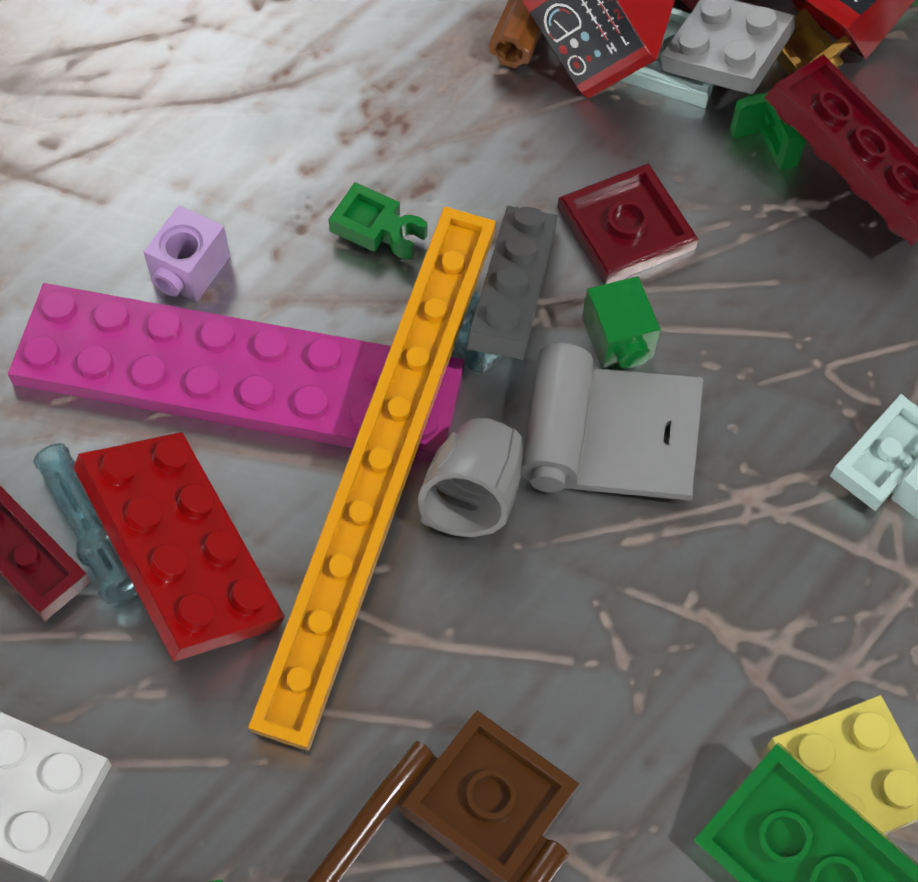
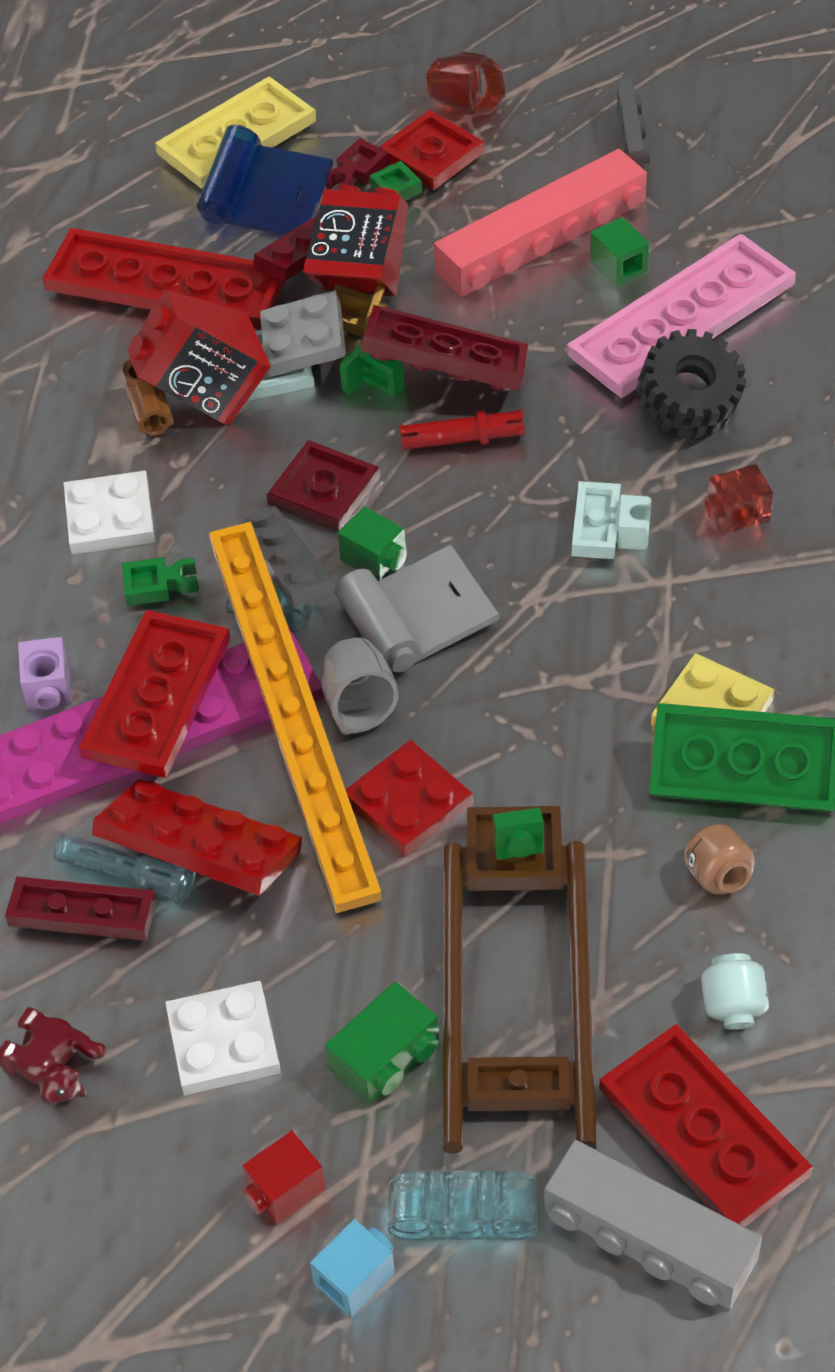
camera: 30 degrees left, 10 degrees down
none -> white plate [63,470,155,555]
none -> red plate [79,610,230,778]
none -> red plate [345,740,473,857]
none -> red pin [399,409,525,451]
none -> green plate [493,807,544,860]

